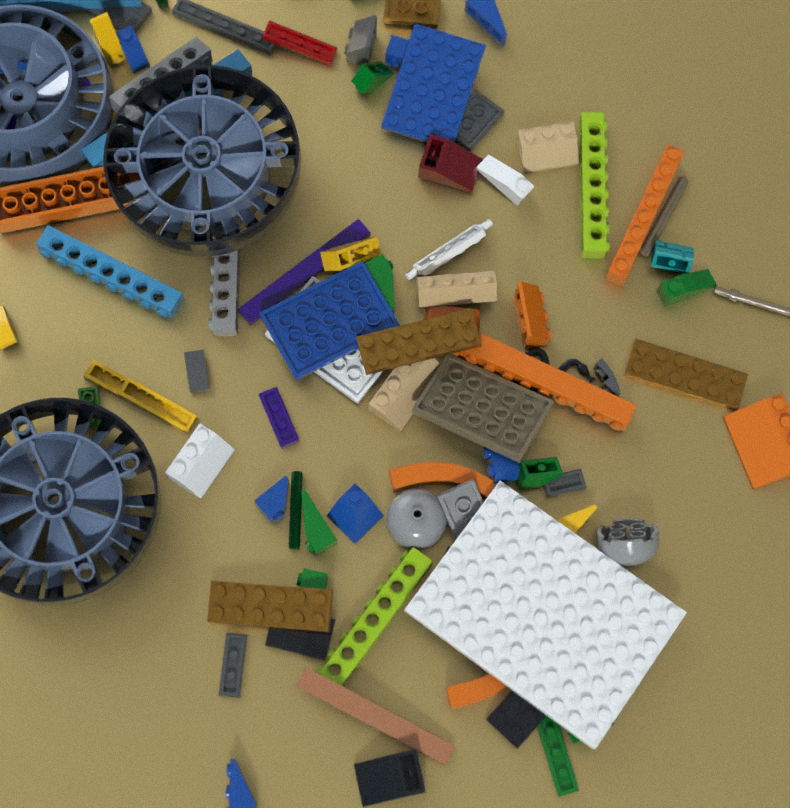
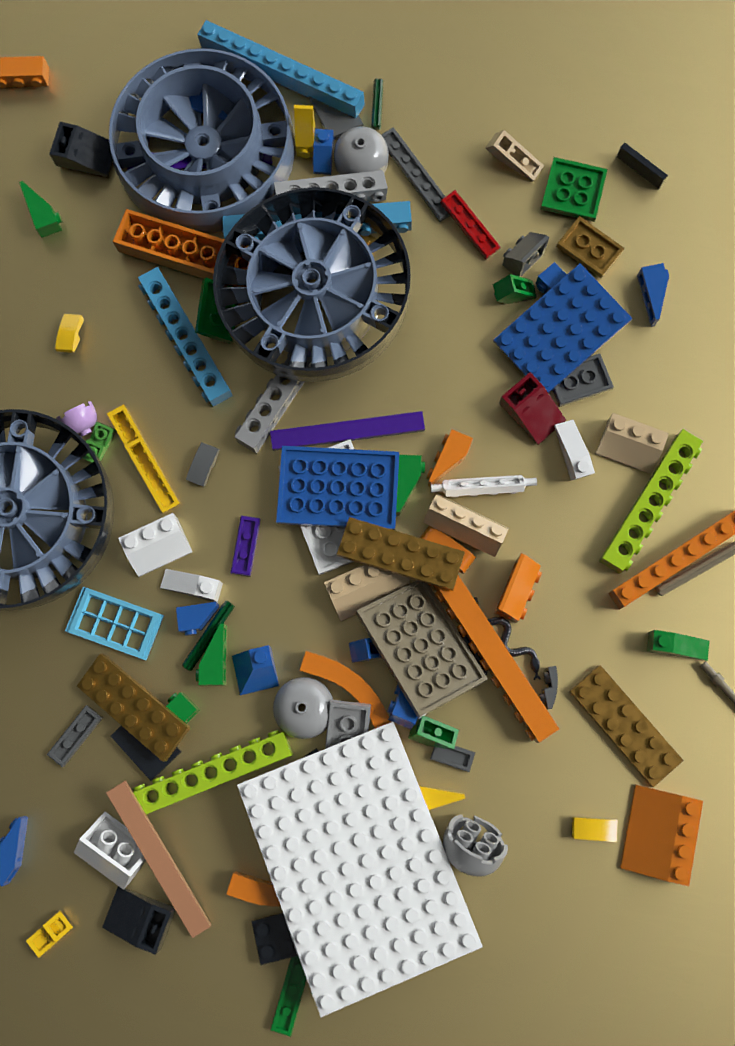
camera: 40 degrees right, 5 degrees up
yellow slope [320,237,381,271] -> none
teal brick [651,240,694,274] -> none
none -> lavender cylinder [56,401,97,437]
none -> medium azure piece [65,587,164,661]
none -> white slope [74,812,146,890]
none -> white slope [160,569,223,603]
none -> green plate [195,277,238,343]
none -> light grey cylinder [334,126,389,175]
none -> blue slope [349,638,382,663]
none -> orange slope [426,429,473,487]
none -> yellow slope [572,817,617,842]

